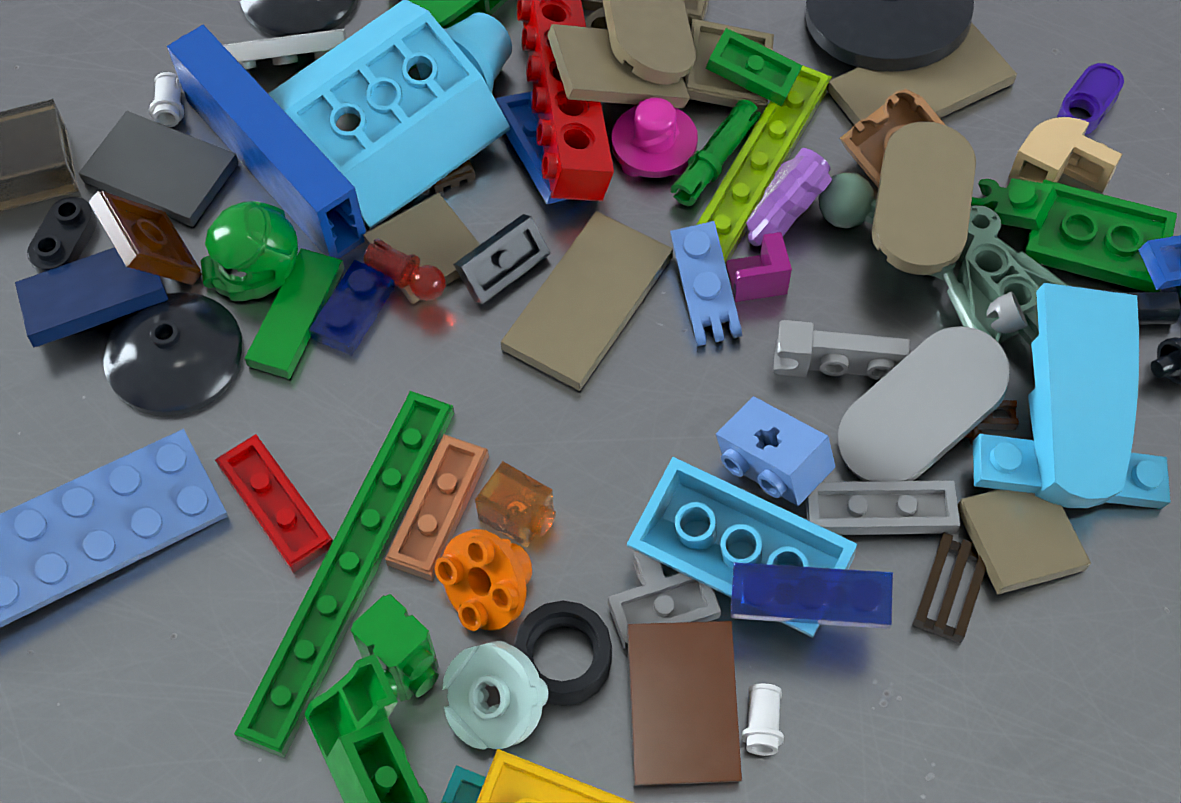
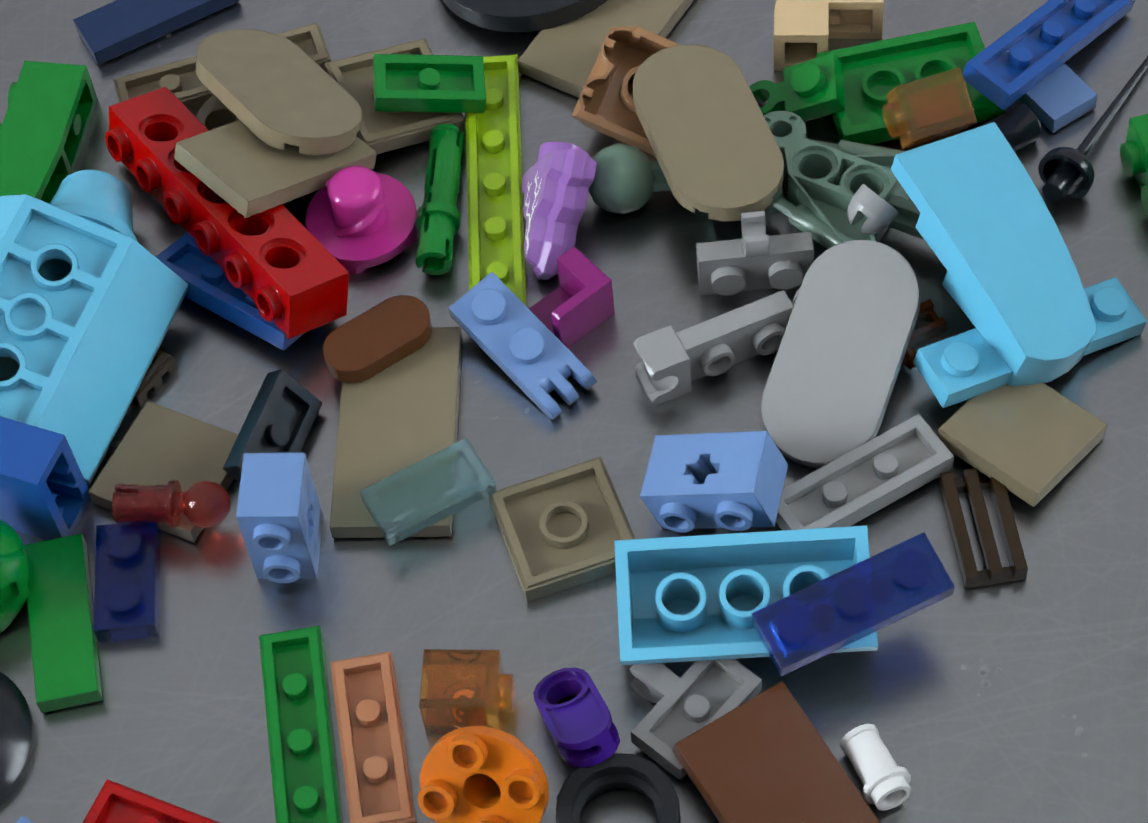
camera: 25 degrees left, 5 degrees down
none -> medium blue brick [236,453,323,583]
none -> reddish brown tile [323,295,432,383]
none -> clear light blue tile [360,438,497,546]
none -> dark tan tile [488,456,635,602]
none -> dark purple piece [533,667,620,768]
none -> light grey plate [696,211,814,296]
none -> clear orange brick [882,67,977,149]

